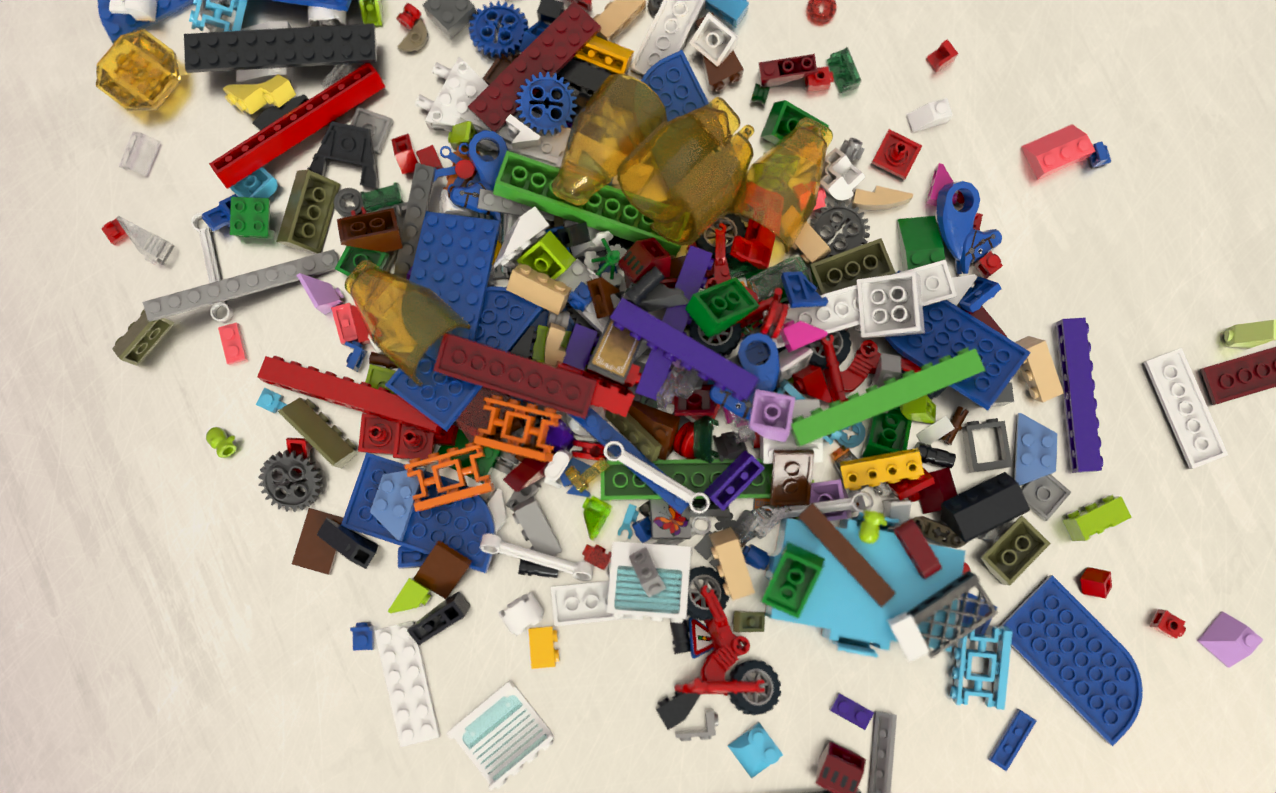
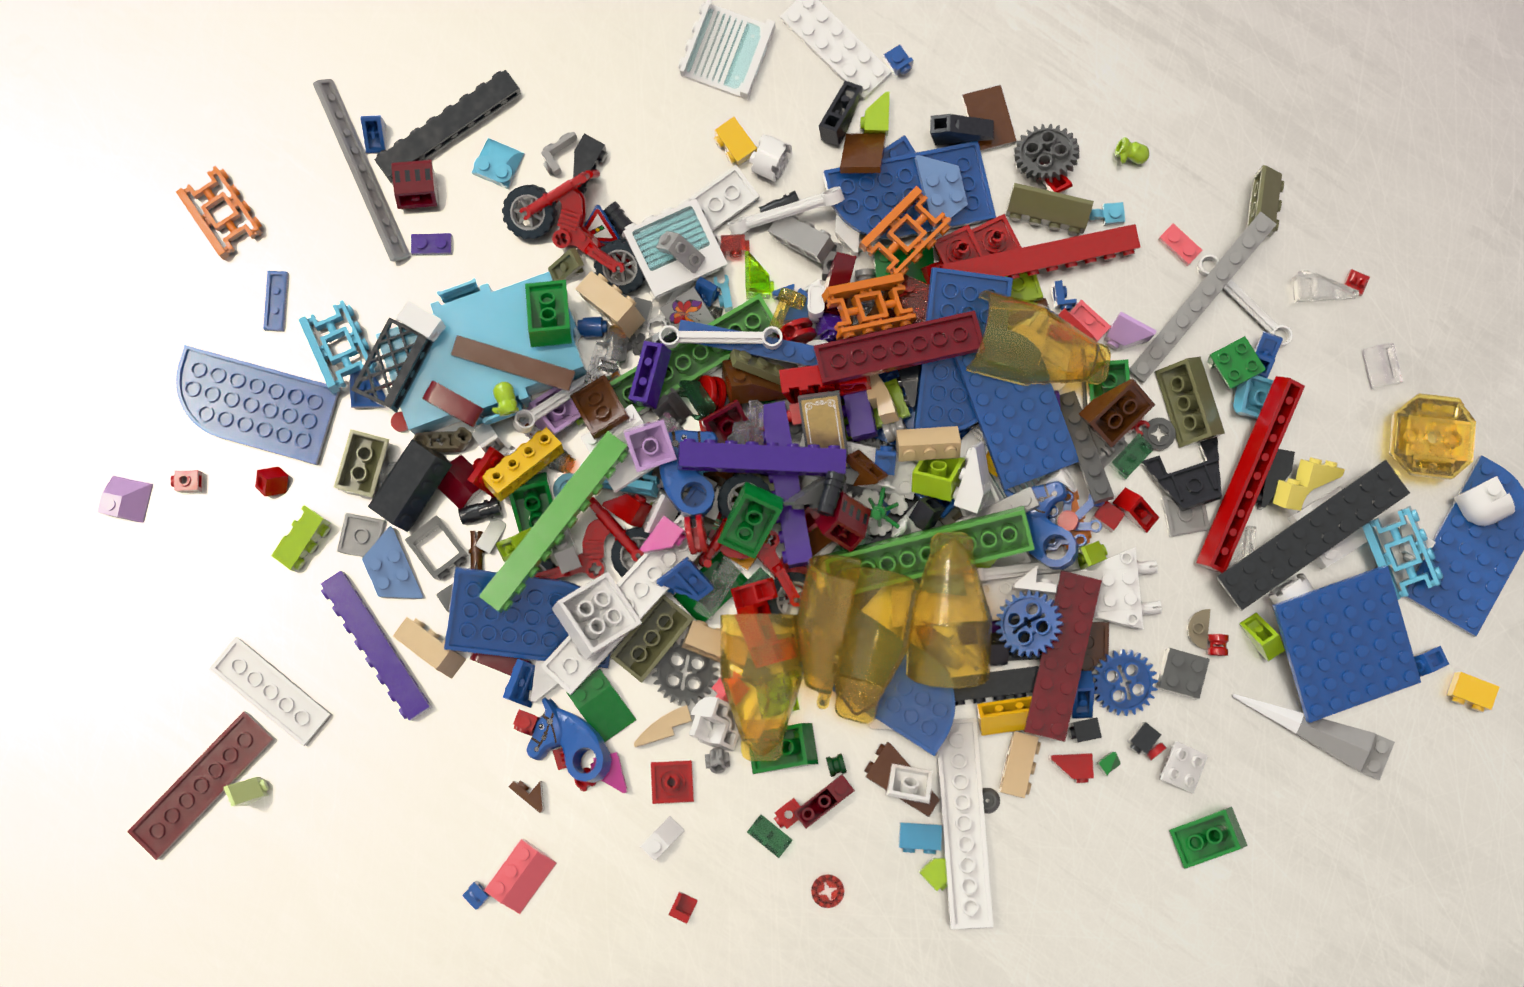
camera: 150 degrees right, 0 degrees up
none -> reddish brown slope [508,780,545,813]

